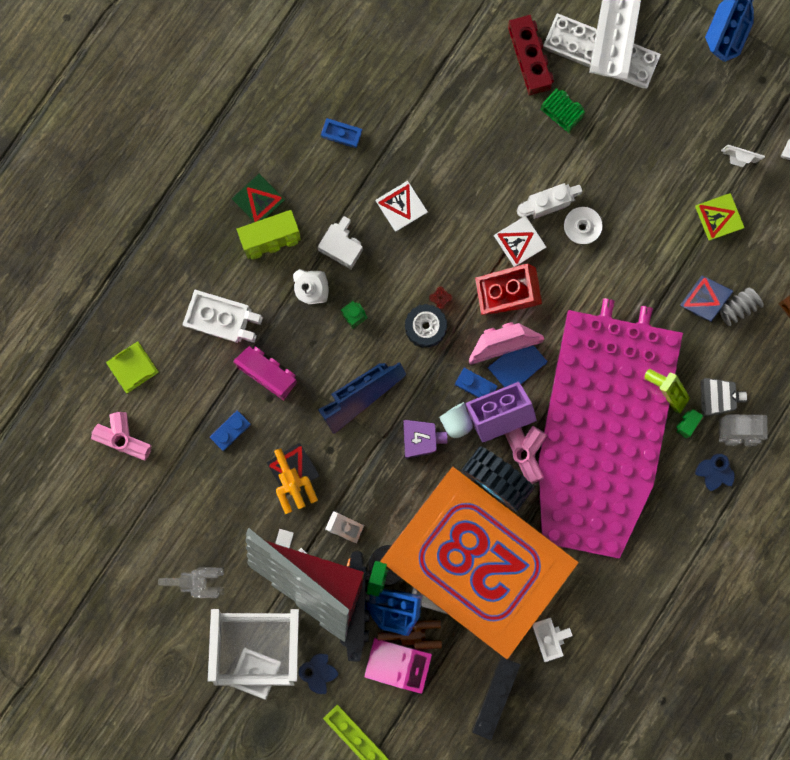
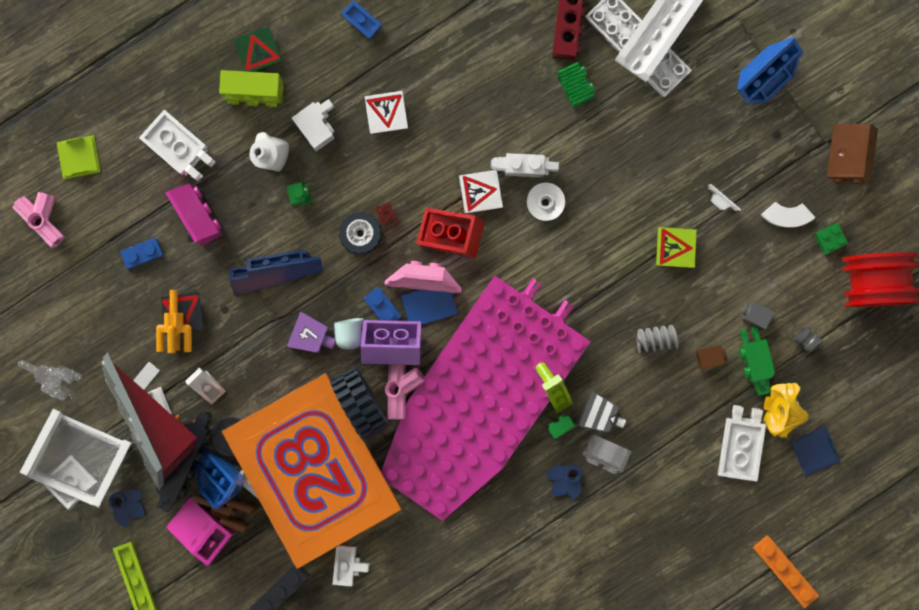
camera: 25 degrees right, 5 degrees up
green piece [367,561,388,597] -> none
dark blue piece [680,276,733,322] -> none

